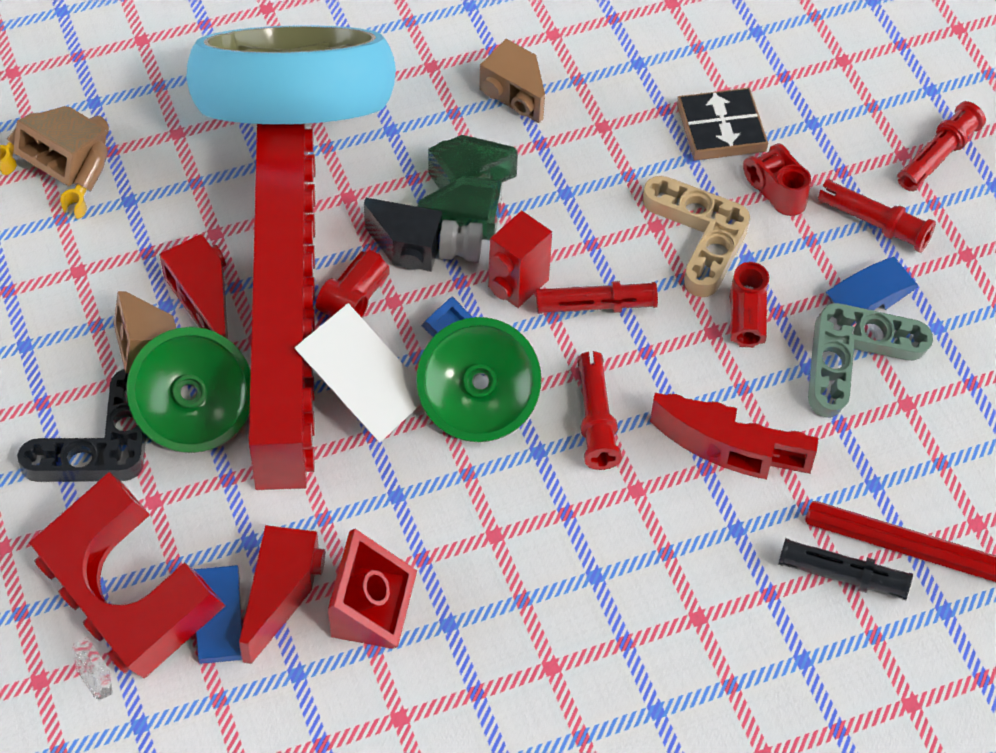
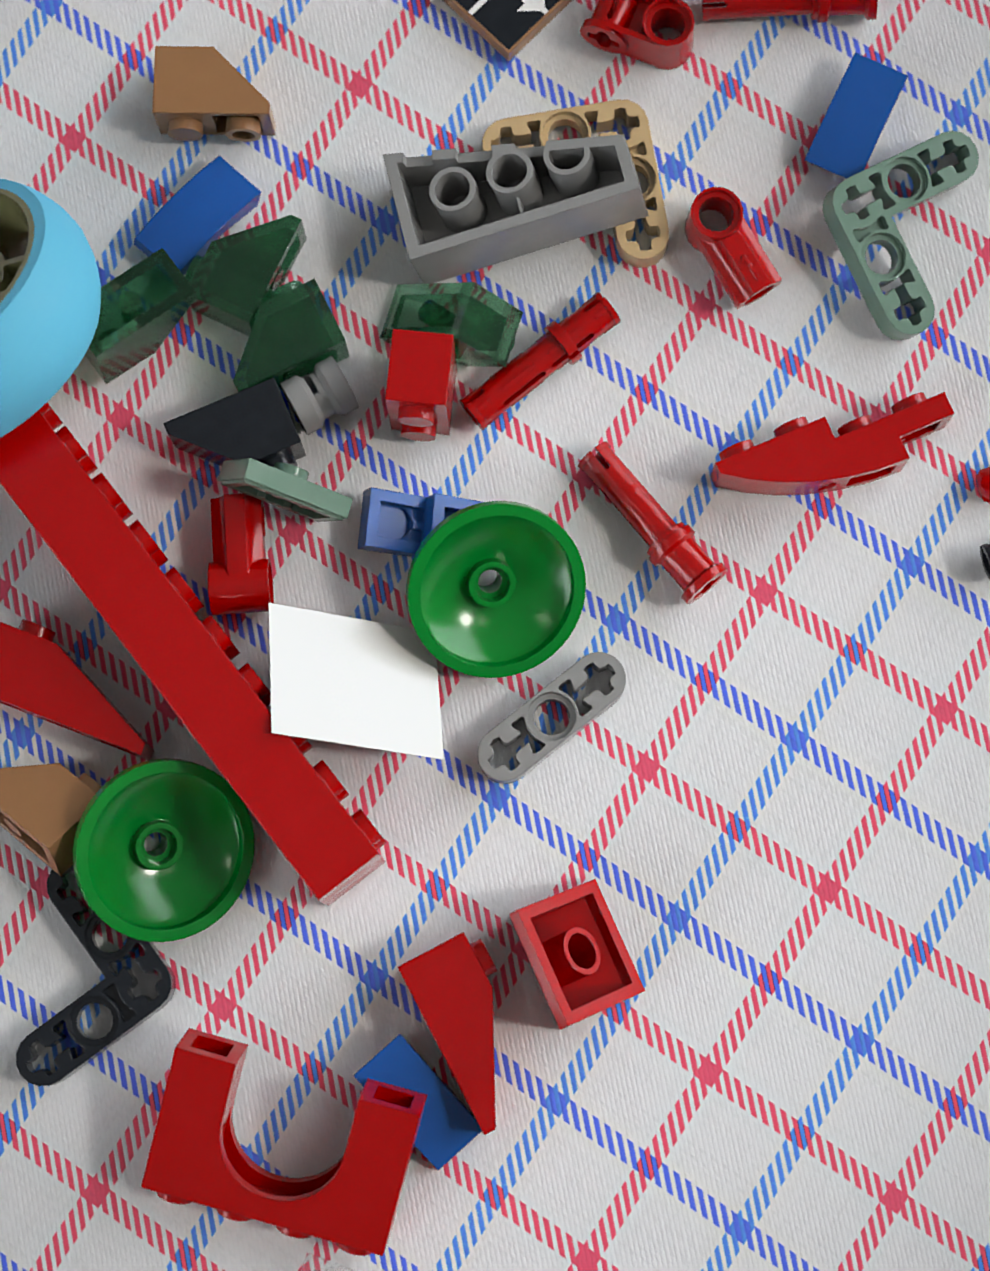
camera: 30 degrees left, 25 degrees up
none -> clear green slope [85,248,197,384]
none -> blue slope [134,155,261,281]
none -> sand green plate [218,458,353,522]
none -> clear green slope [380,282,523,367]
none -> light grey wedge [382,134,649,286]
none -> light grey beam [477,652,626,784]

